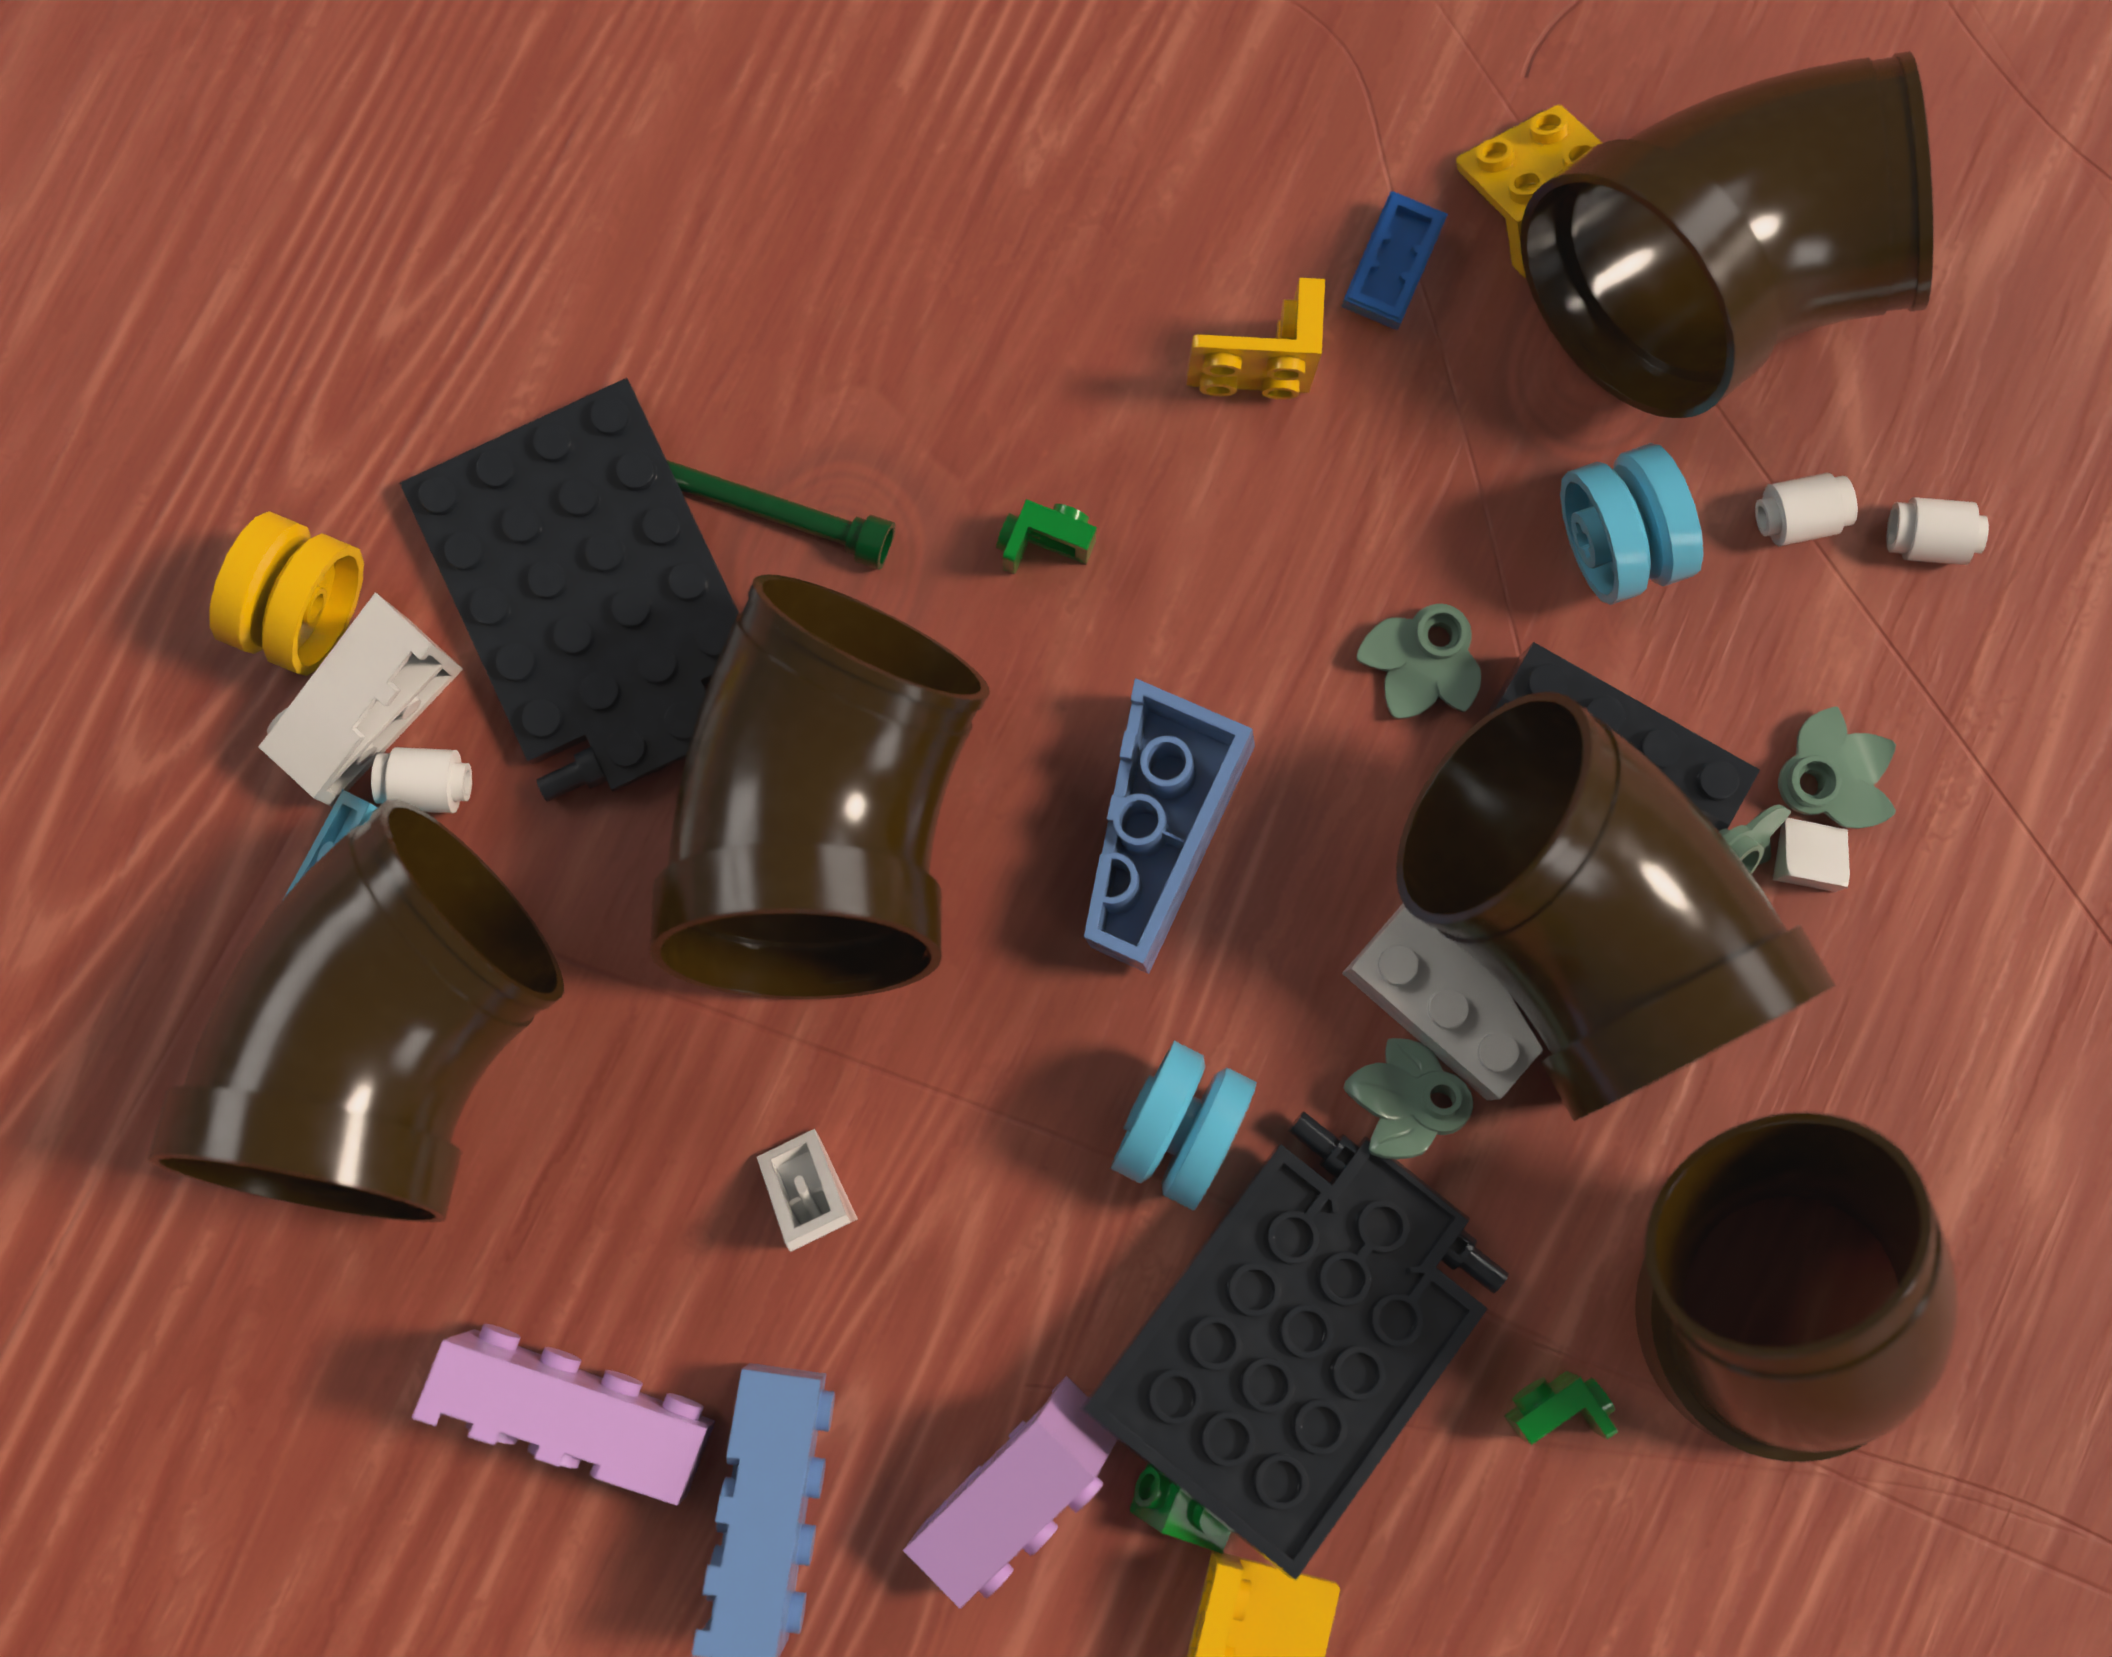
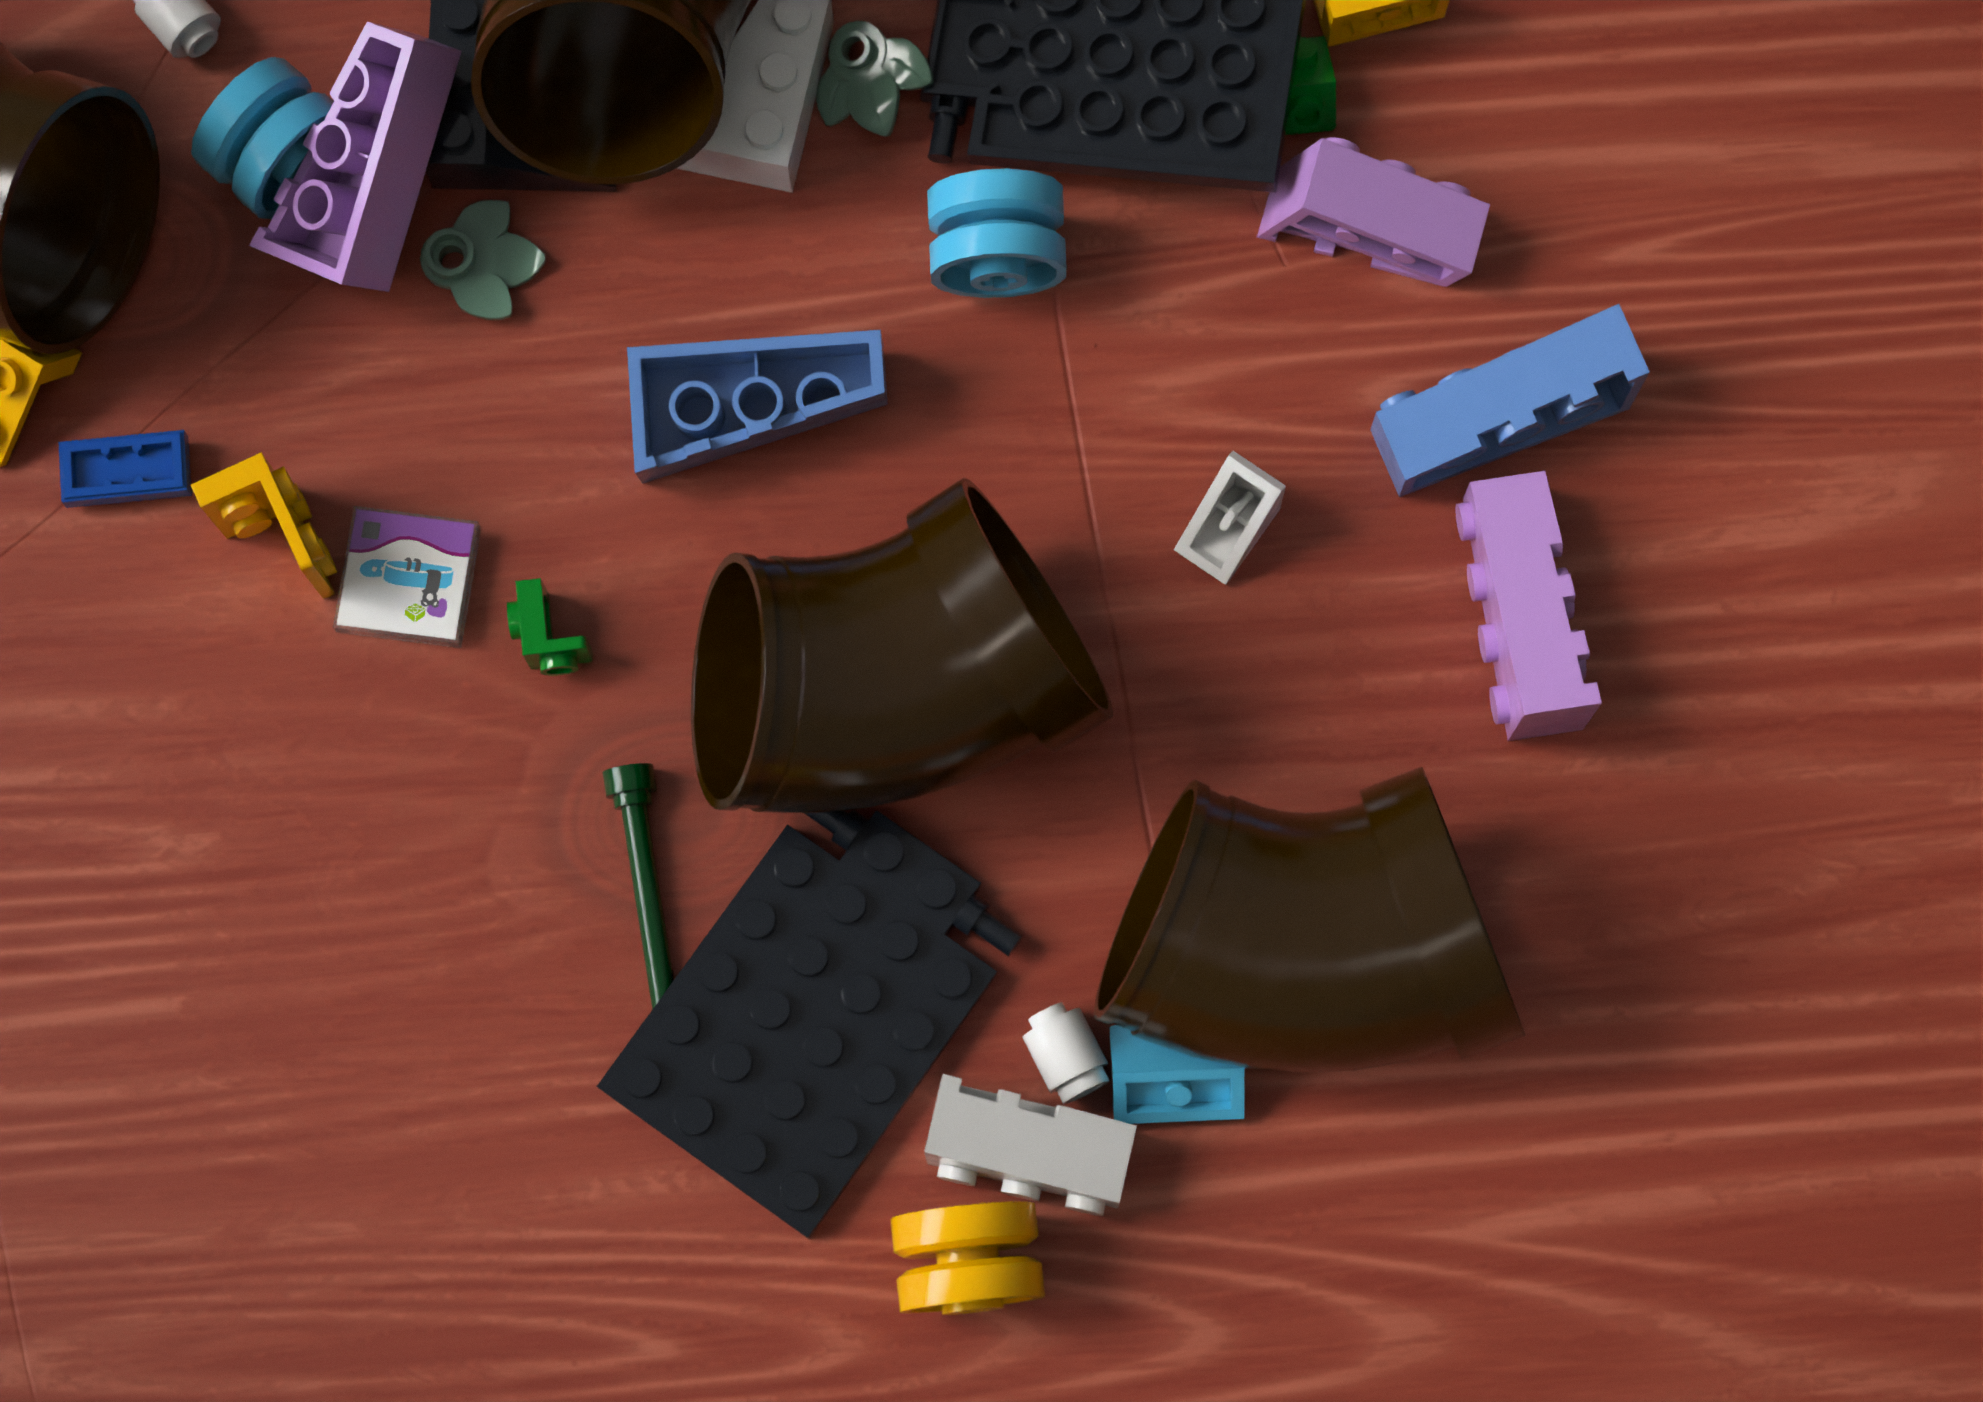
camera: 115 degrees left, 5 degrees down
none -> lavender wedge [249,22,462,292]
none -> tile [333,506,481,648]

